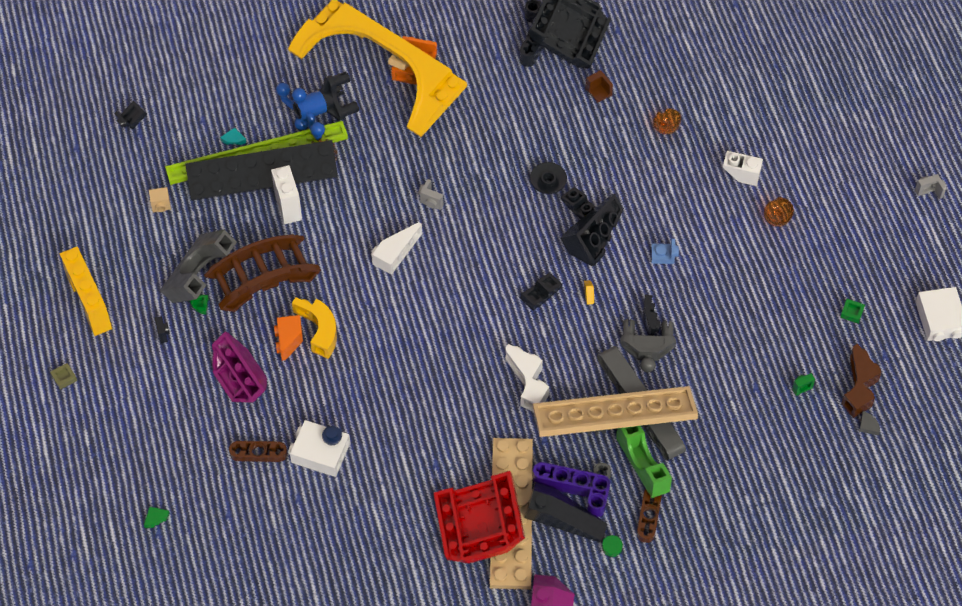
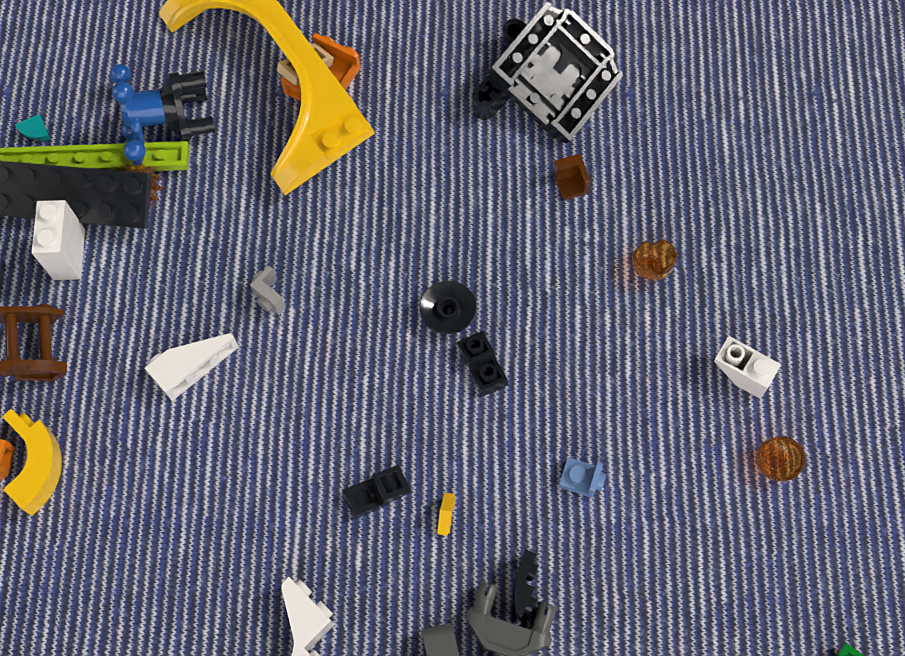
camera: 20 degrees right, 10 degrees up
black wedge [560,194,623,266] -> none

